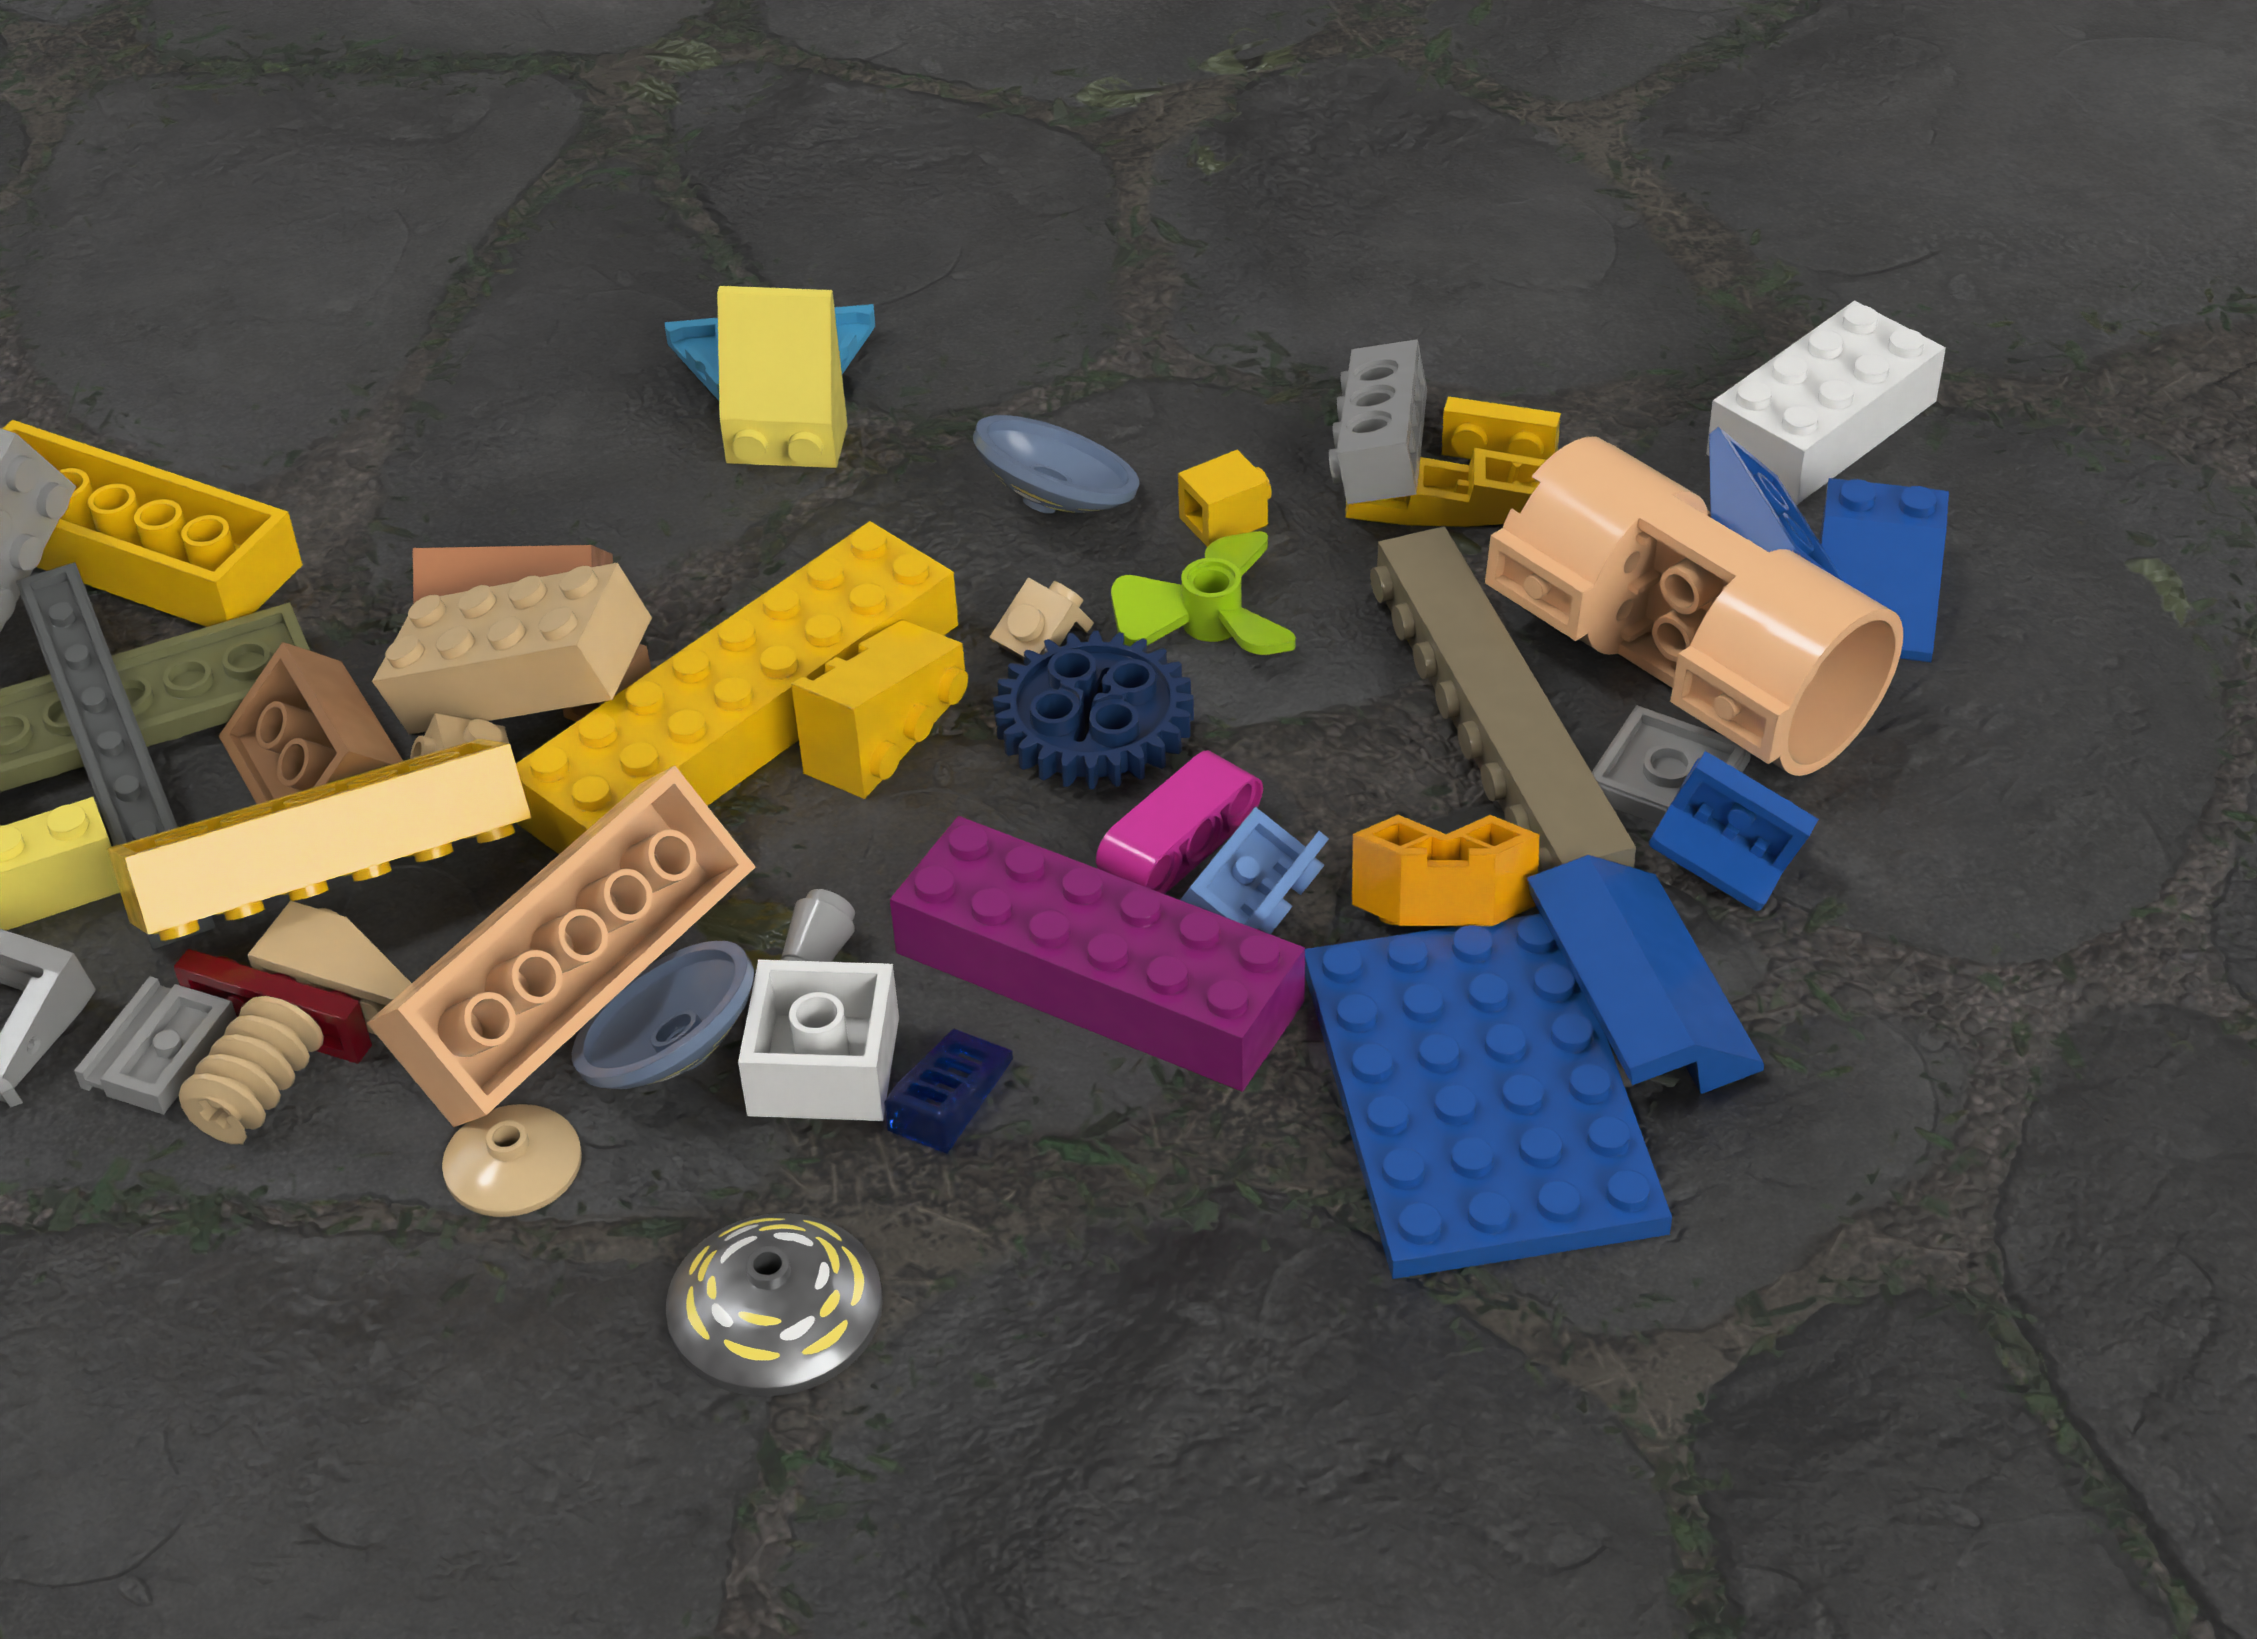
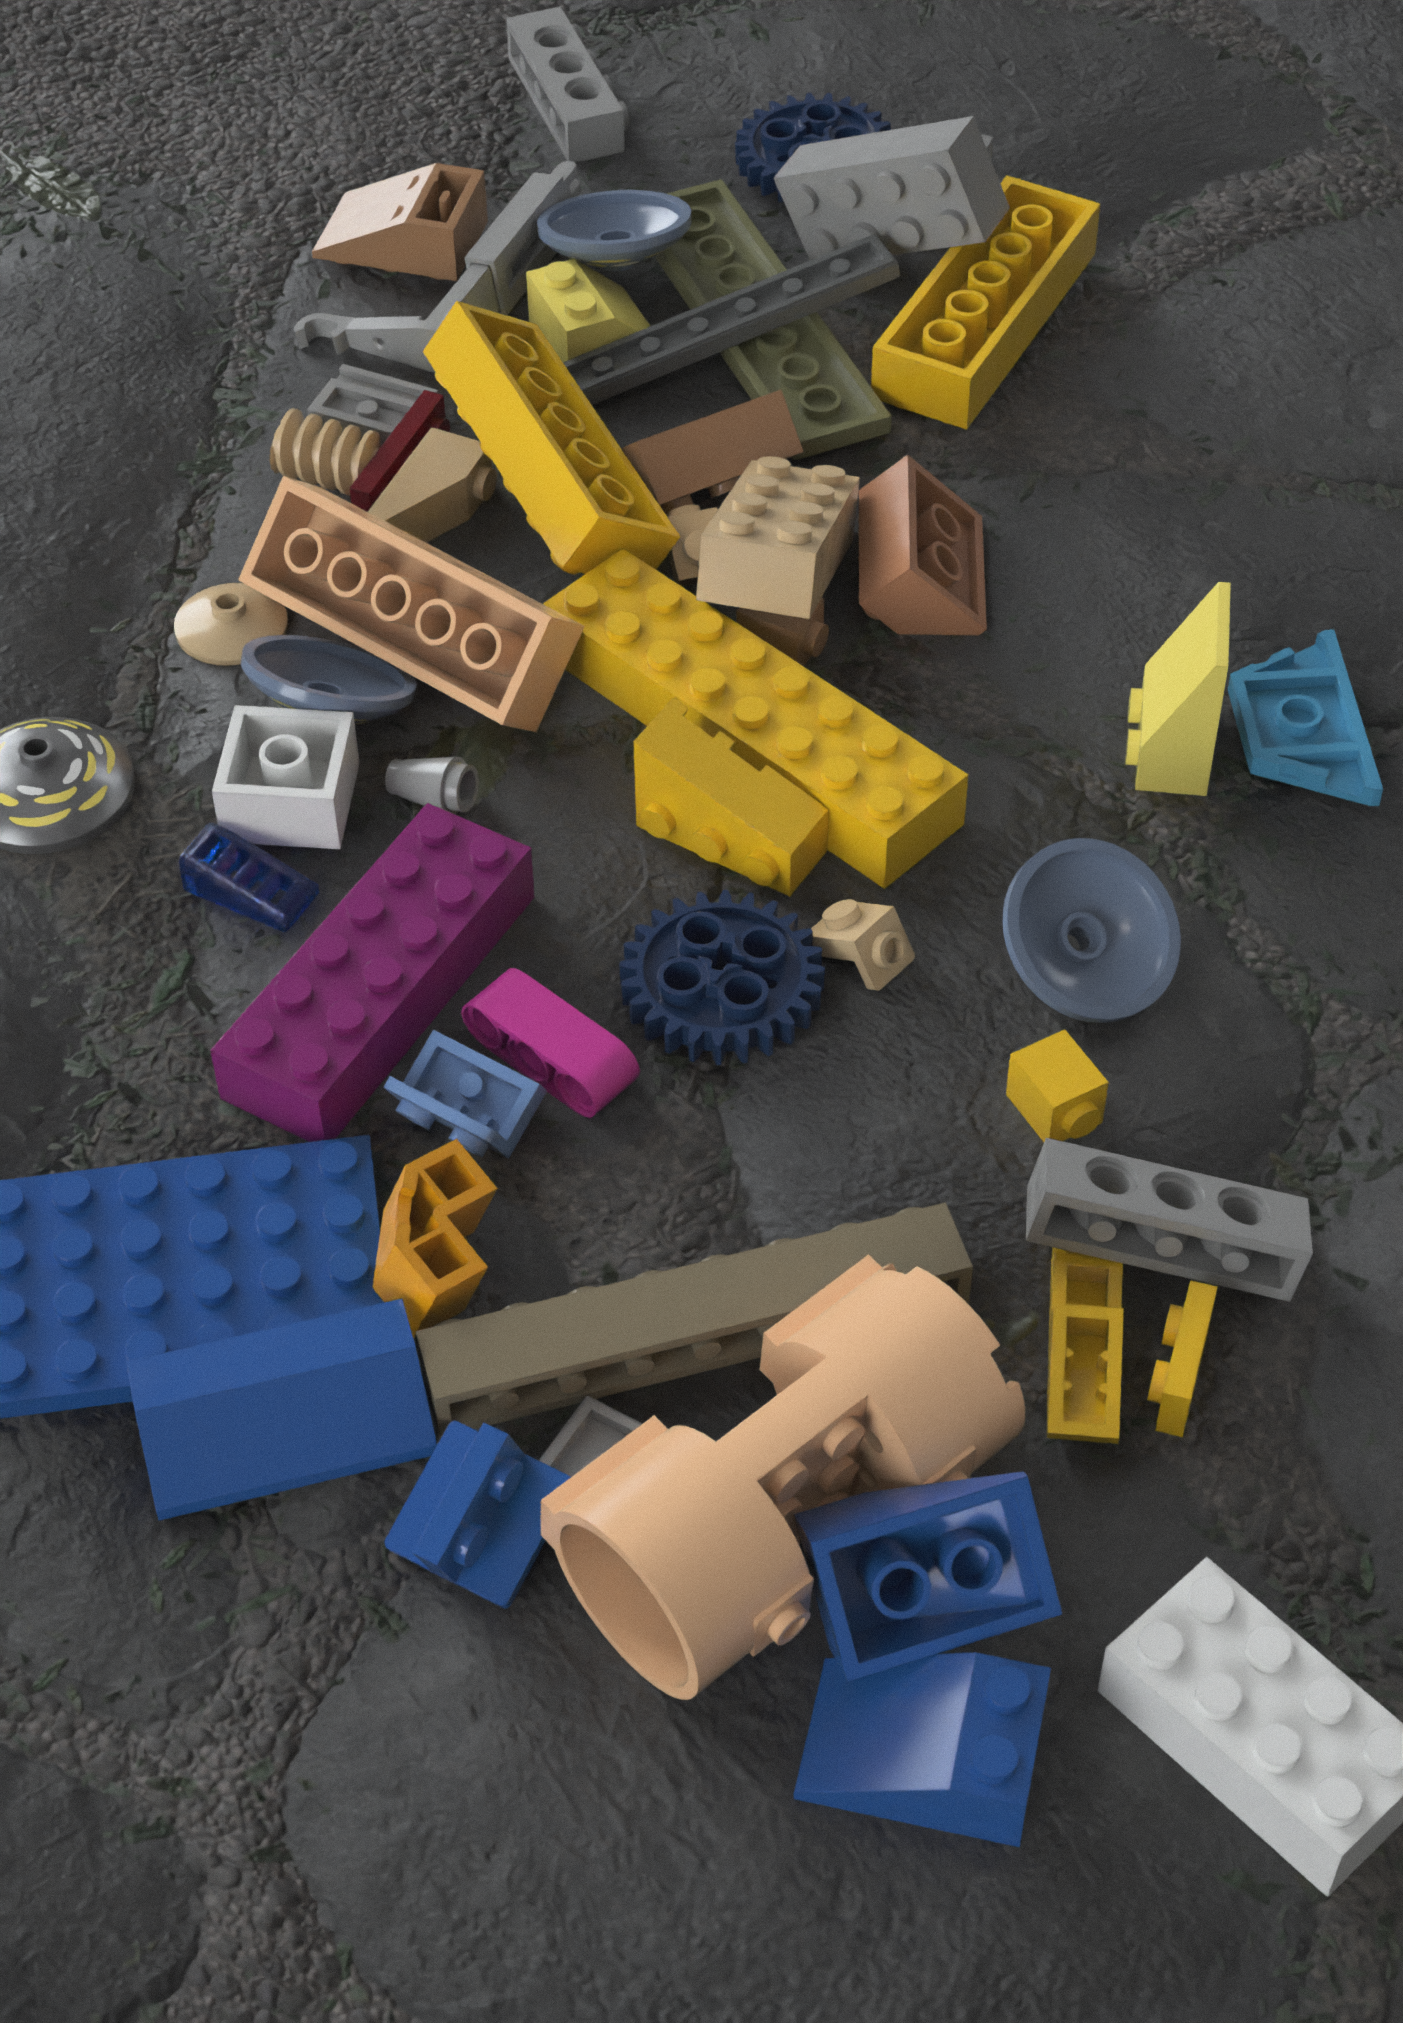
camera: 90 degrees right, 5 degrees up
lime piece [1111,531,1296,655] -> none

